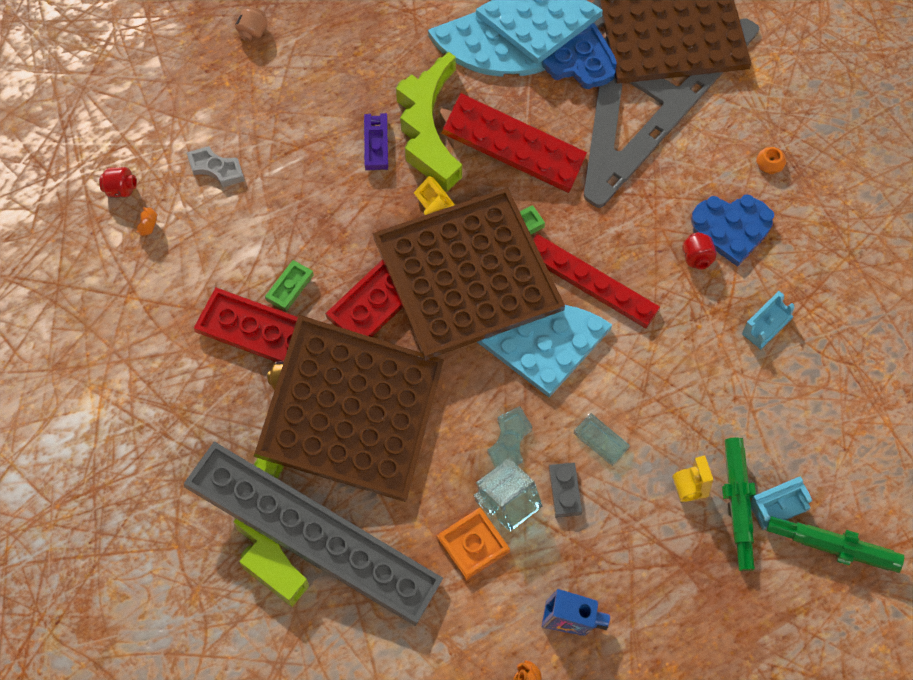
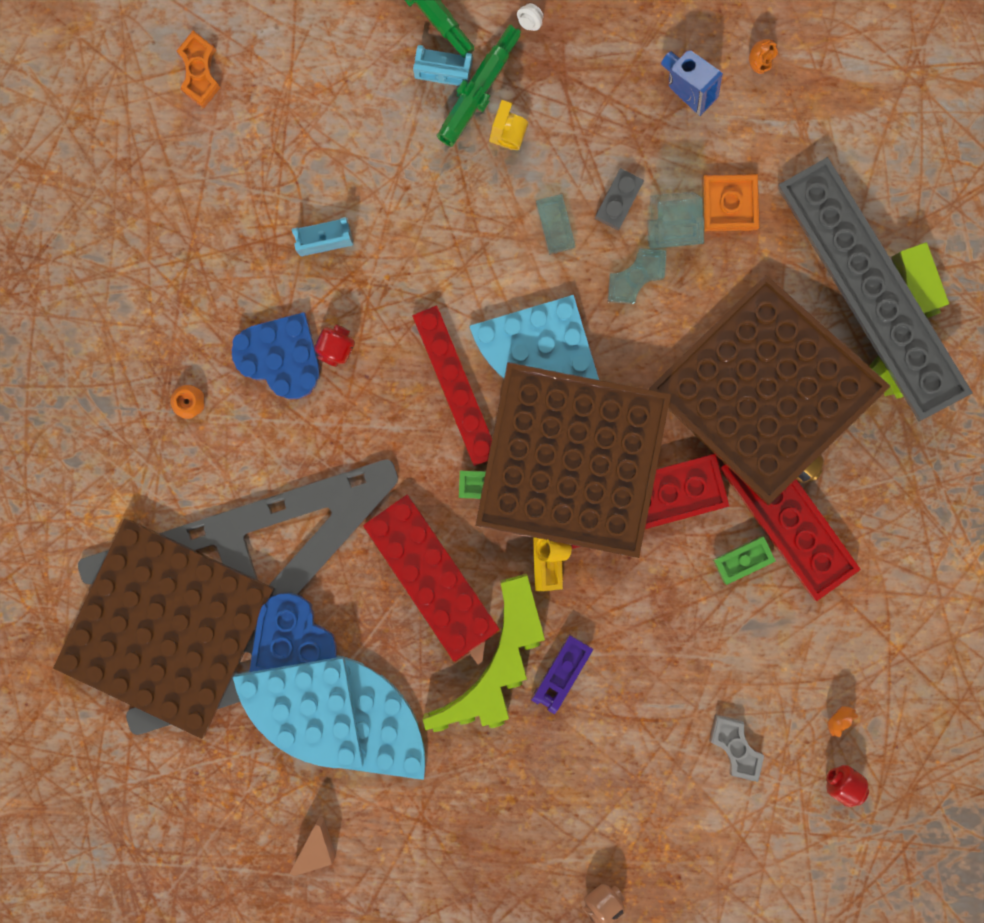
camera: 150 degrees left, 25 degrees up
none -> white plate [517,3,543,31]

